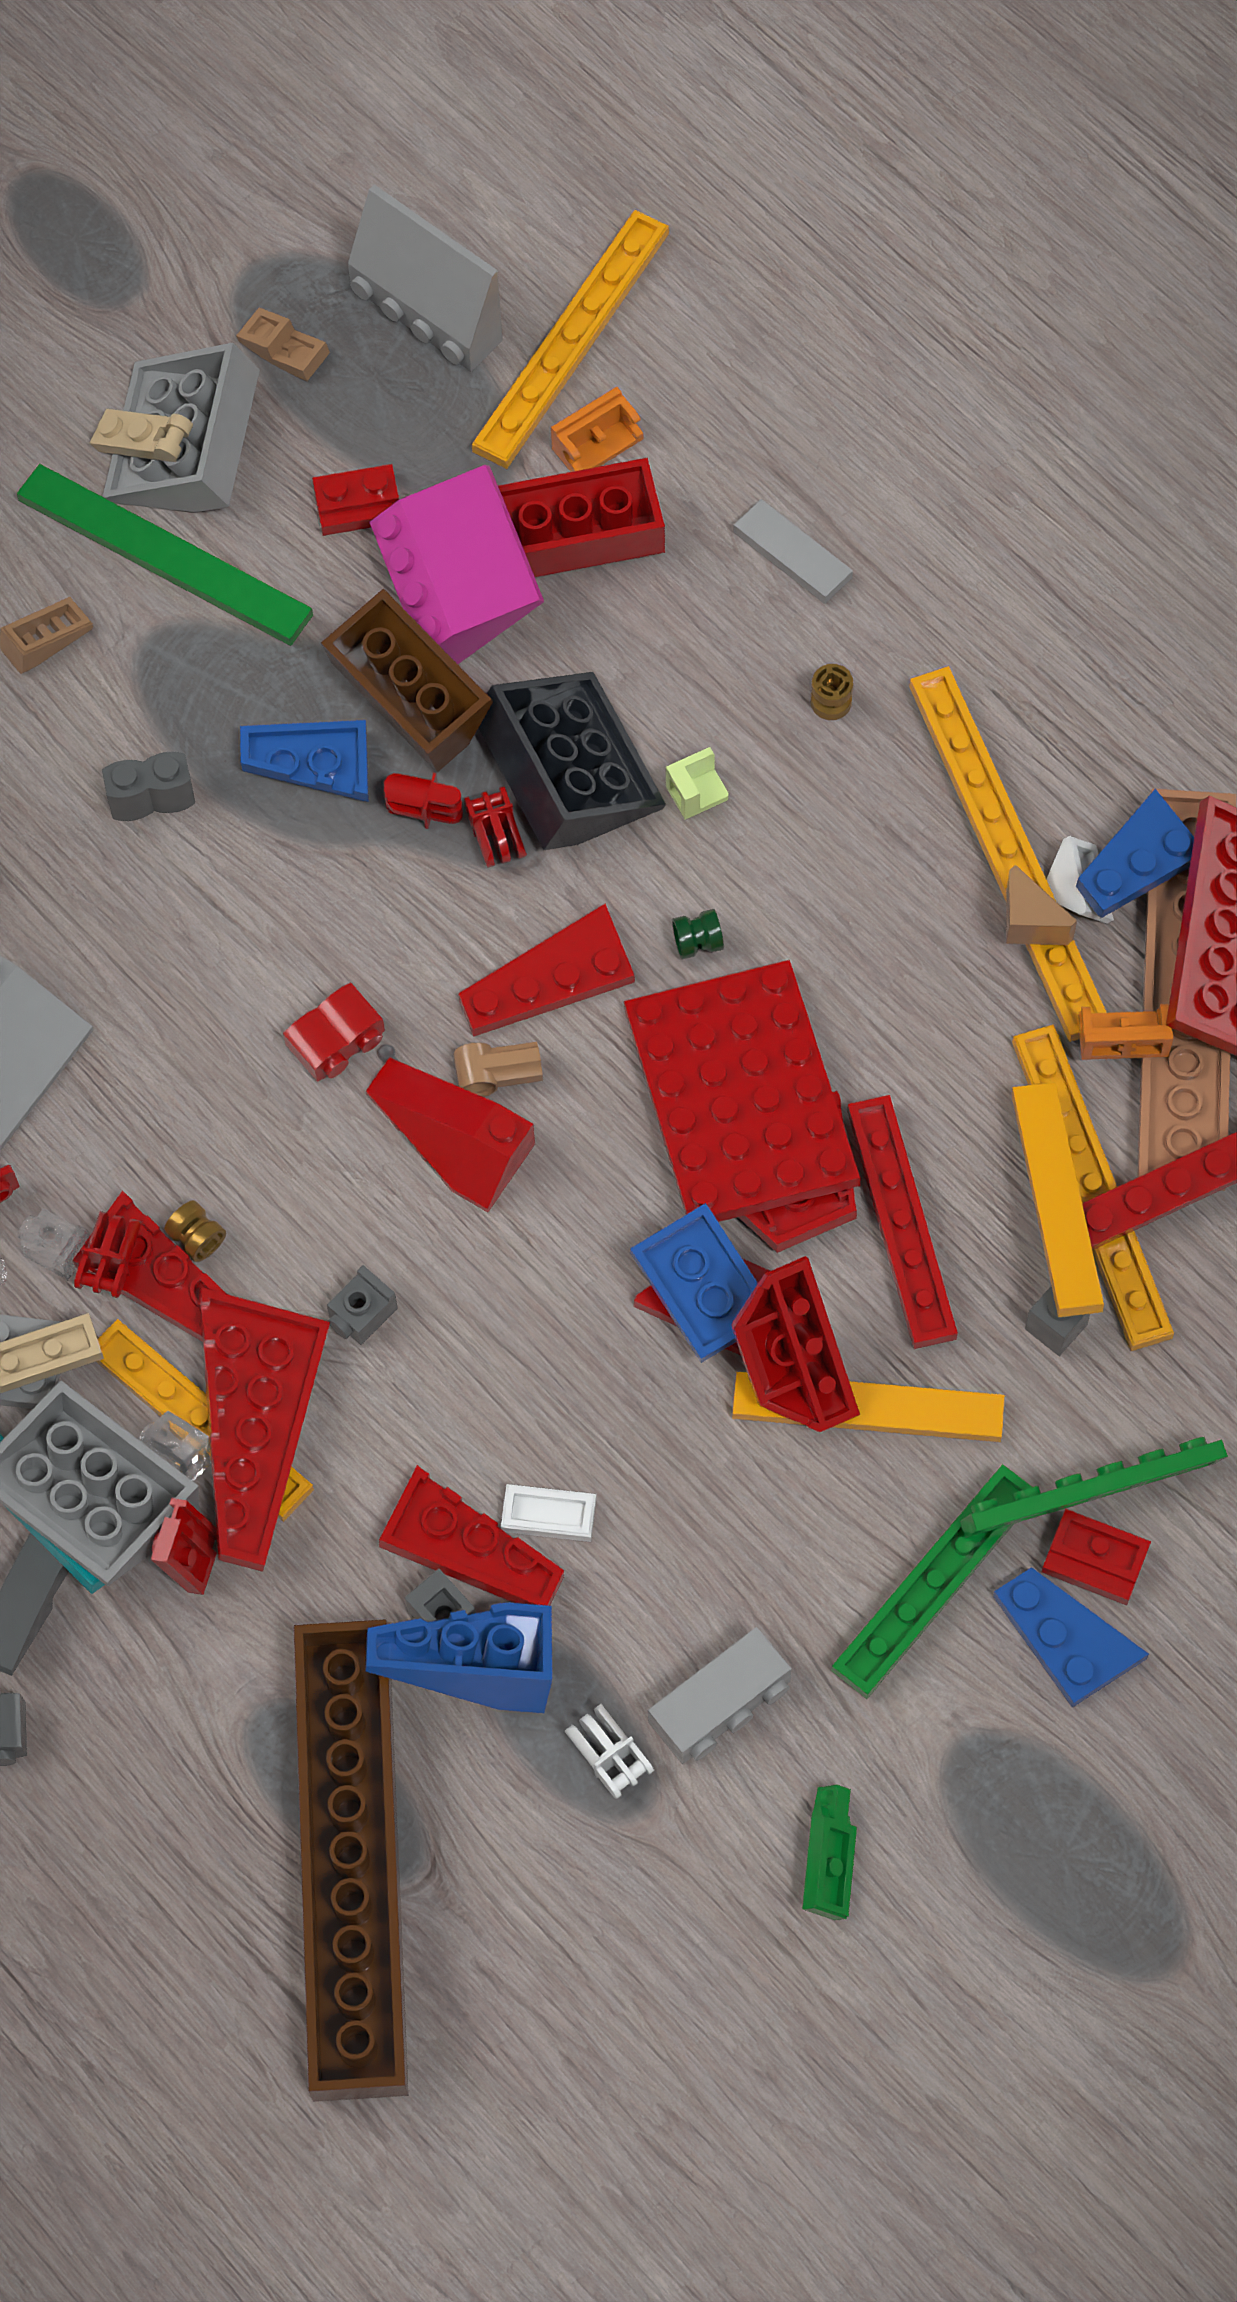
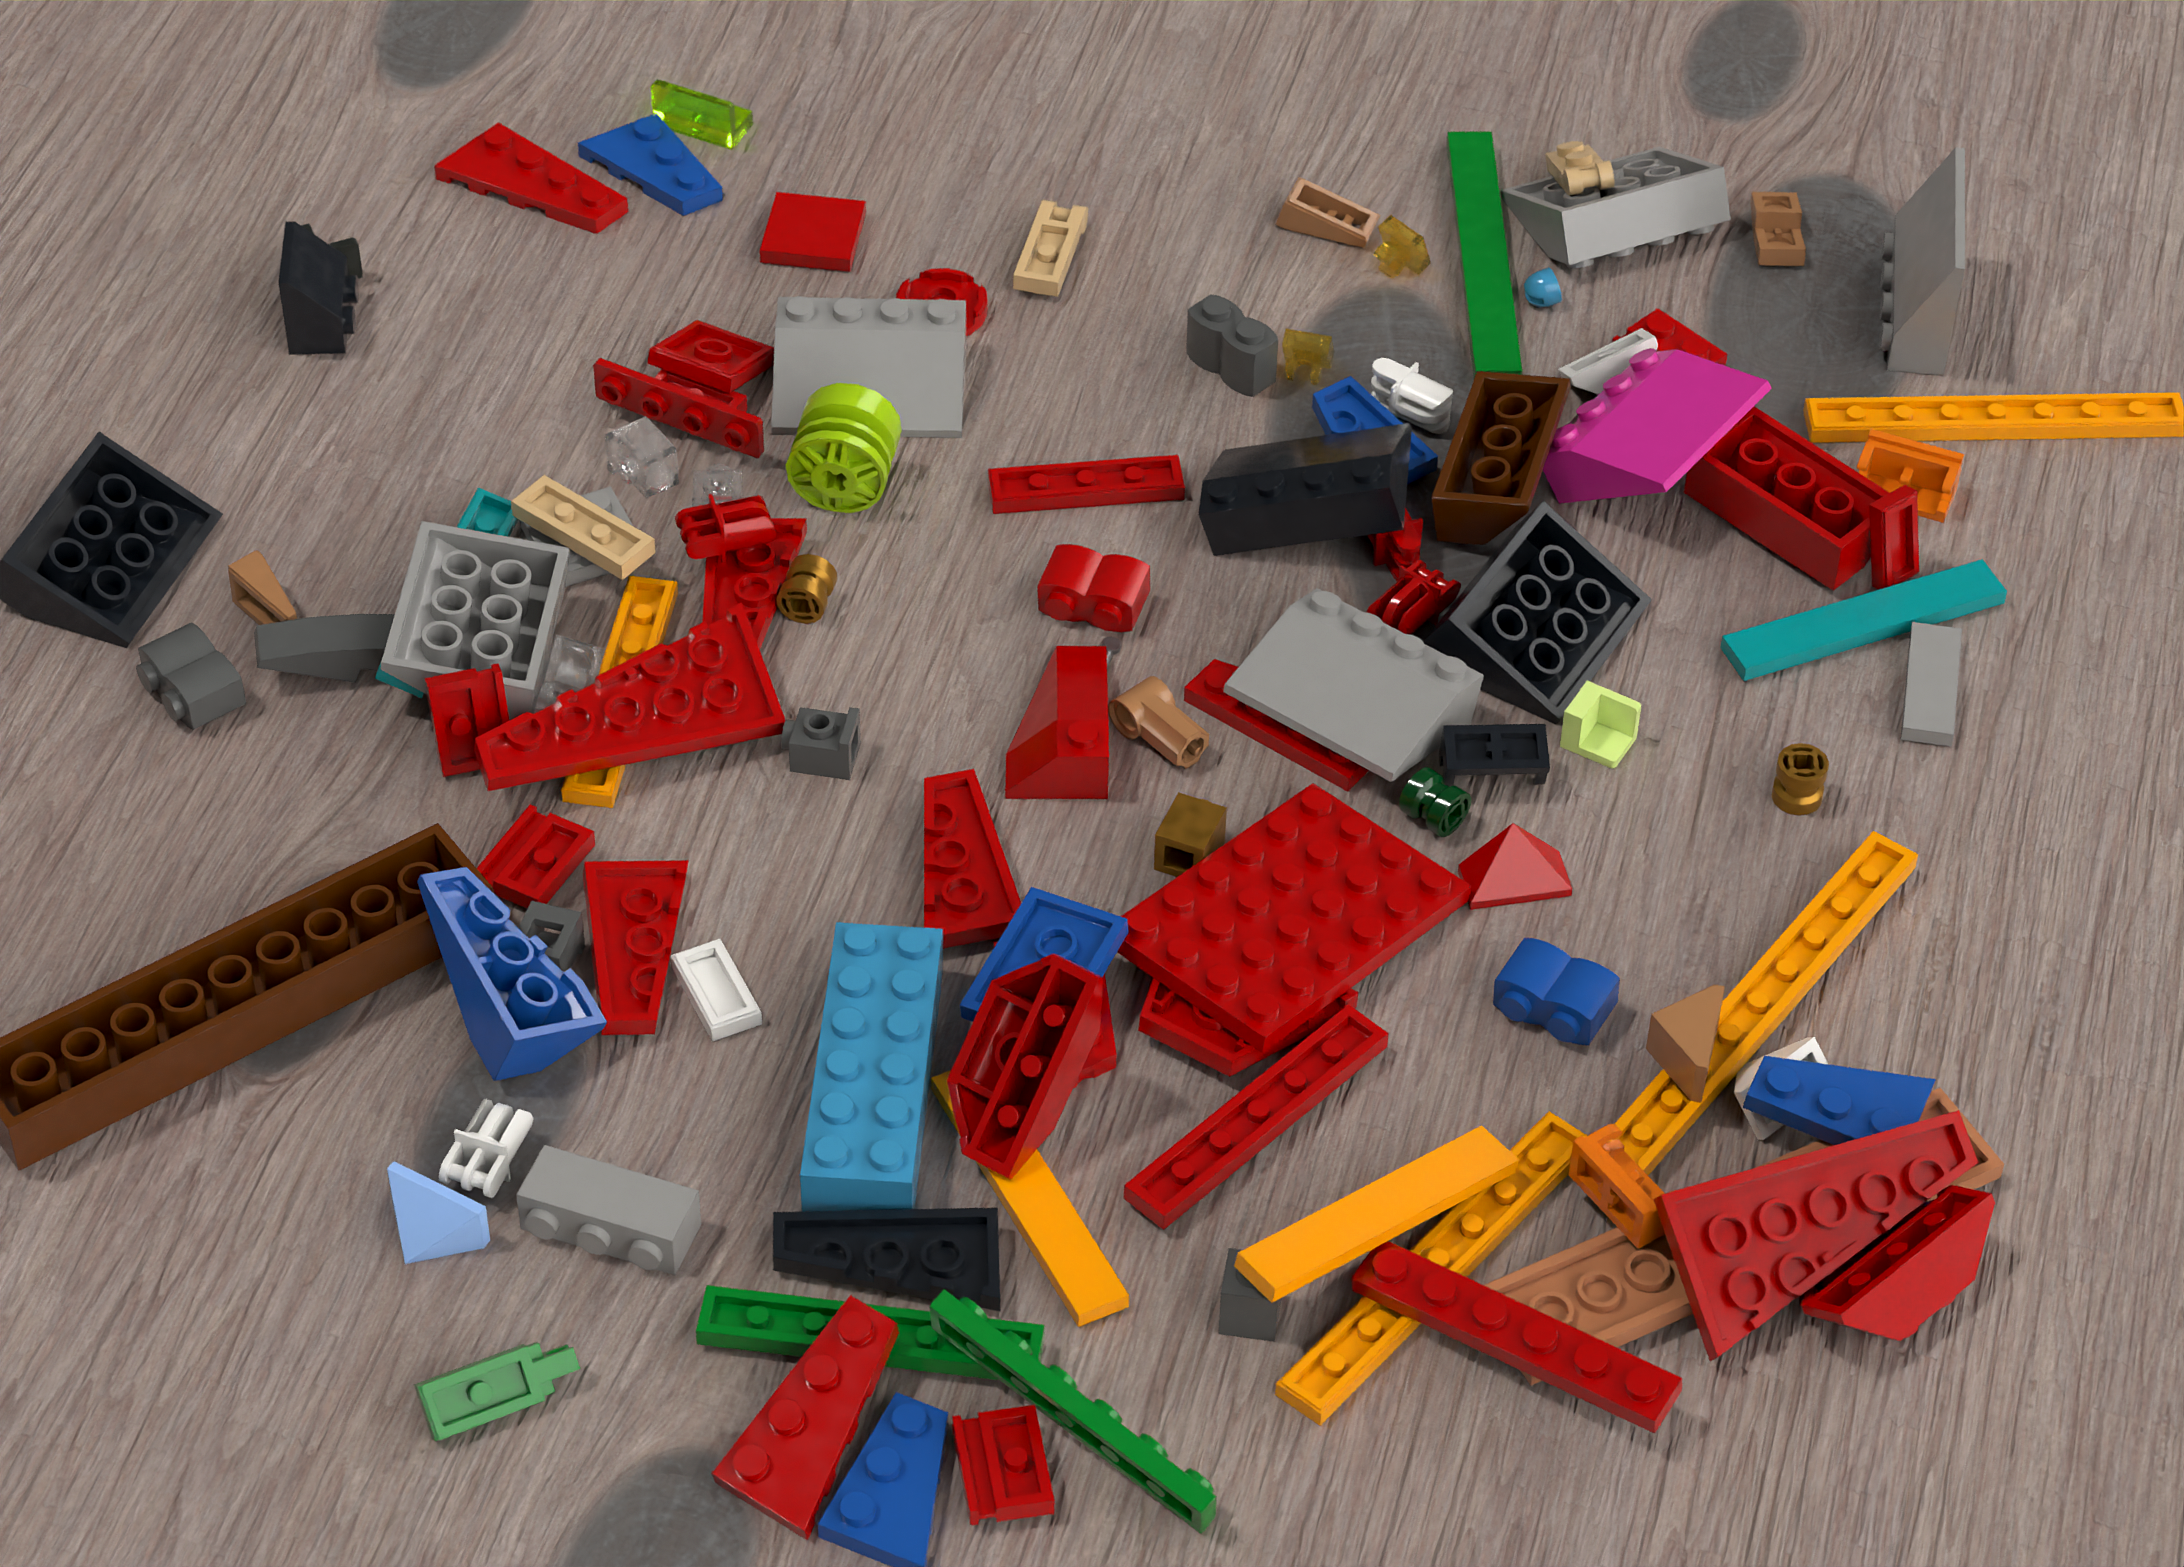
camera: 55 degrees right, 20 degrees down
none -> light blue slope [387,1161,490,1264]
none -> red plate [477,804,595,909]
none -> red wing [711,1295,899,1541]
none -> black wing [773,1207,1000,1312]
none -> lime wheel [786,383,902,513]
none -> dark azure brick [800,922,943,1211]
none -> red wing [924,769,1021,949]
none -> red tile [988,455,1185,514]
none -> pearl gold brick [1154,792,1227,877]
none -> black slope [1198,423,1412,556]
none -> light grey slope [1223,588,1484,782]
none -> clear yellow tile [1282,329,1335,385]
none -> white arm [1371,358,1453,434]
none -> clear yellow tile [1374,215,1431,279]
none -> black hinge [1439,724,1550,786]
none -> slope [1458,823,1572,910]
none -> blue brick [1493,938,1620,1045]
none -> dark azure hinge [1524,267,1562,307]
none -> white slope [1558,328,1658,395]
none -> teal tile [1720,559,2007,681]
none -> red tile [1869,485,1919,590]

